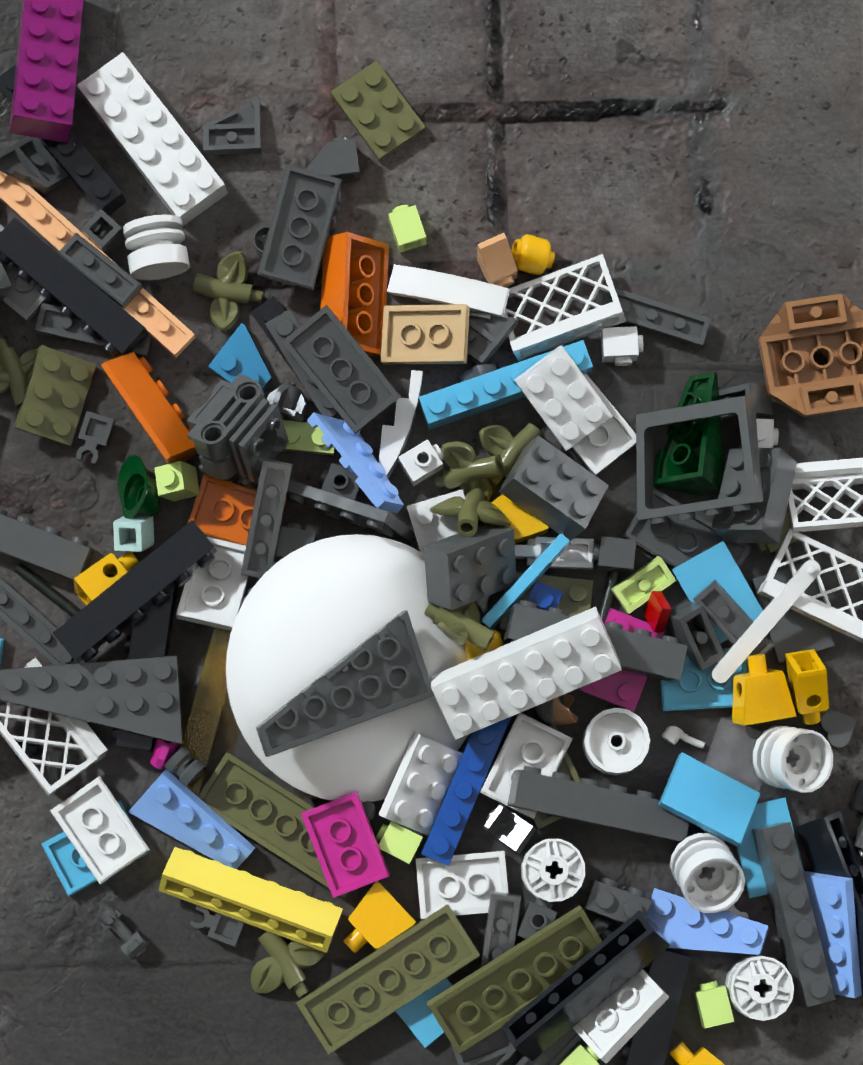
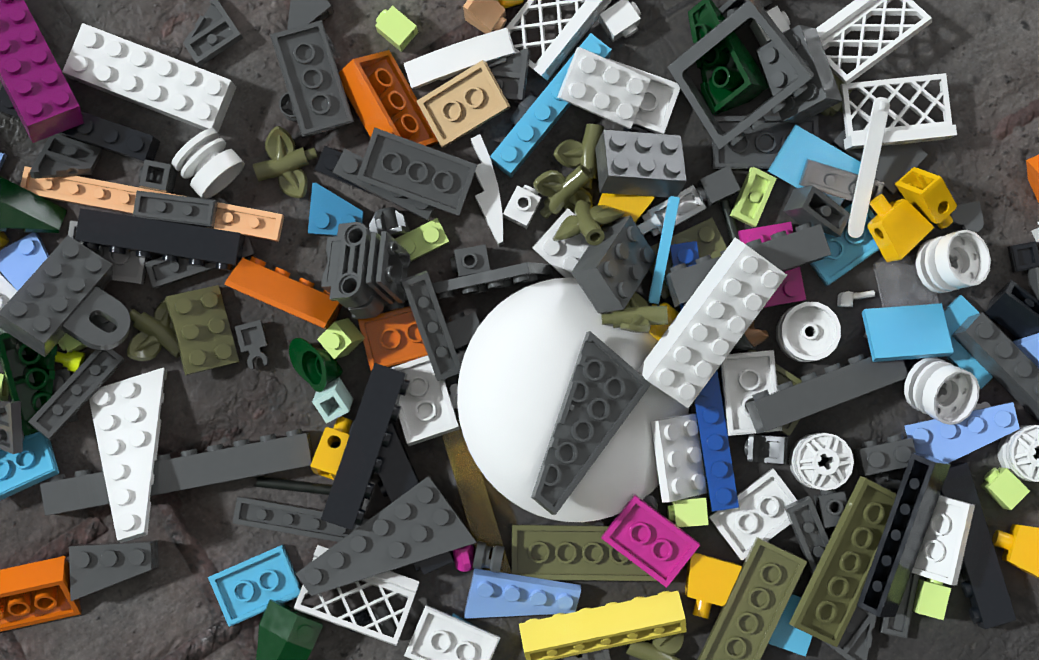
camera: 30 degrees left, 5 degrees up
light blue wing [307,412,404,513] -> none
red tile [644,591,672,632] -> none

